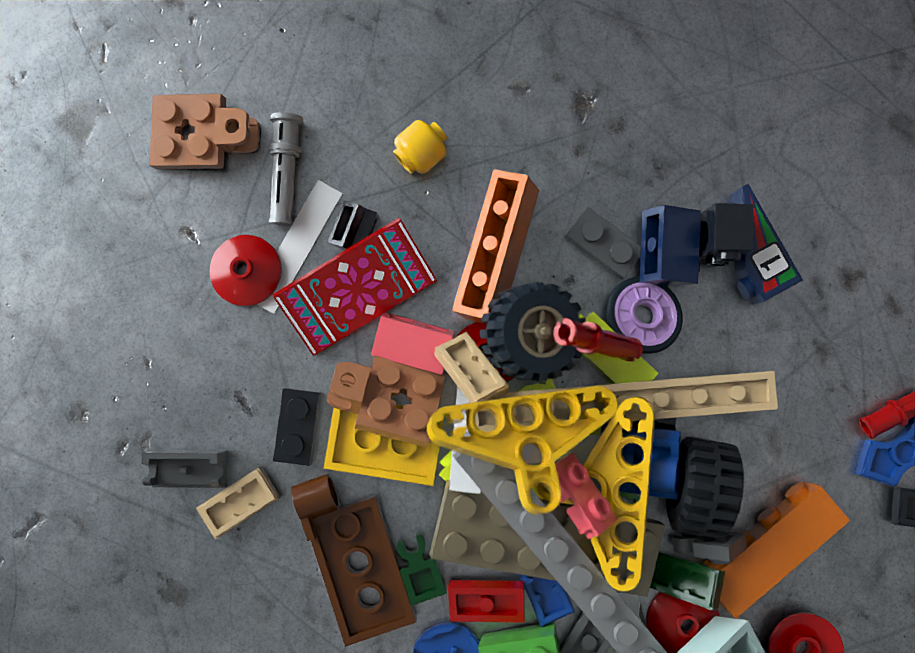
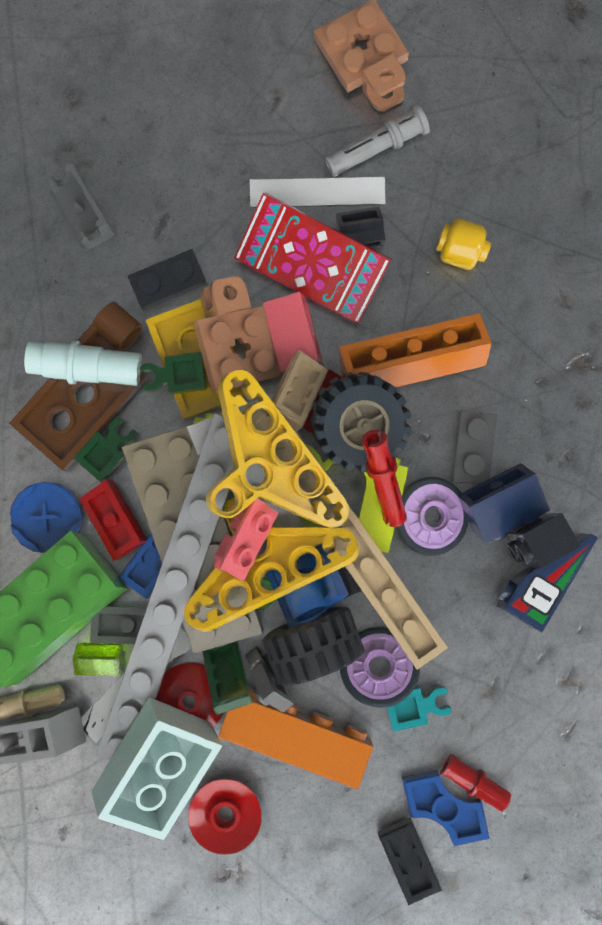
camera: 60 degrees right, 0 degrees up
tan plate [196,467,281,540] -> none
red dish [210,235,282,306] -> none
none -> light aqua piece [24,340,142,386]
none -> dark green plate [140,352,207,395]
none -> lavender wheel [340,627,420,708]
none -> teal plate [387,685,452,732]

